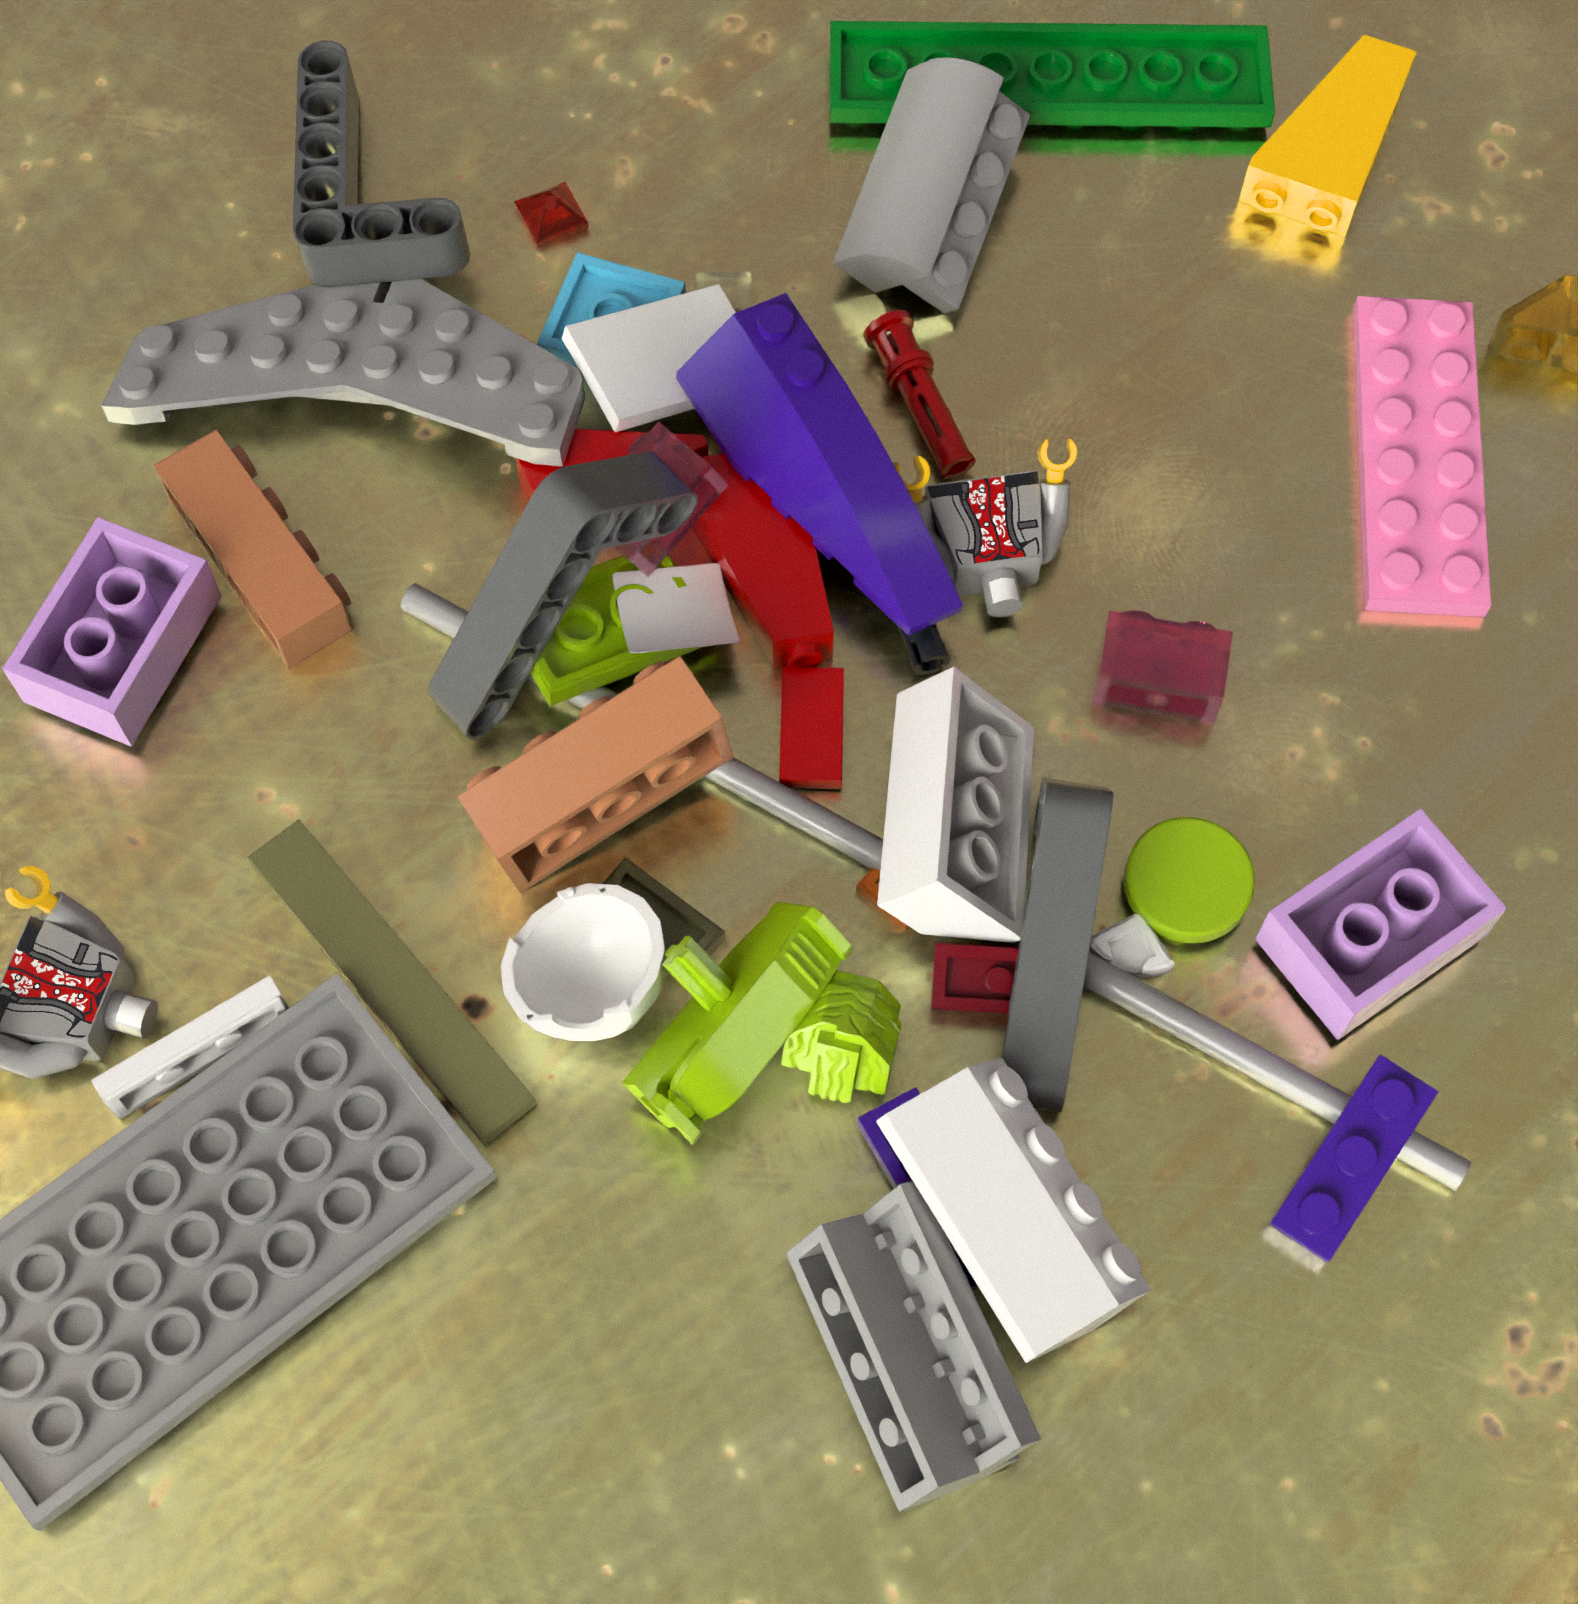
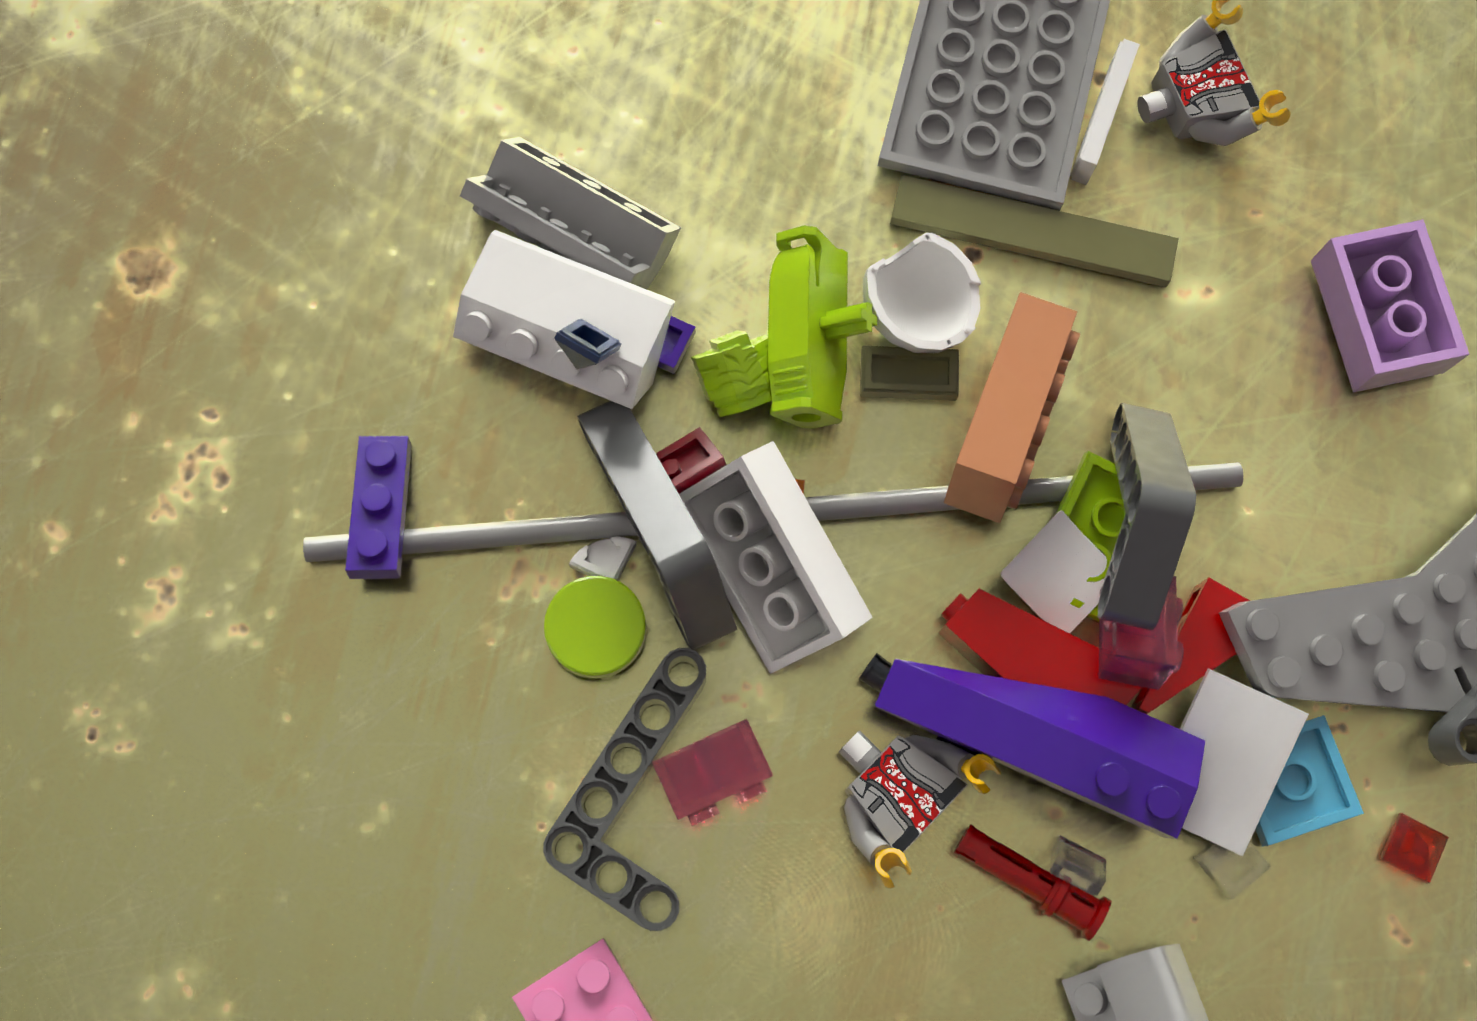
camera: 140 degrees right, 10 degrees up
nougat brick [153,430,352,669] -> none
red tile [779,666,844,789] -> none
lavender brick [1255,808,1507,1040] -> none
none -> dark grey beam [543,648,706,931]
none -> slope [554,319,622,369]
none -> clear tile [1049,835,1106,896]

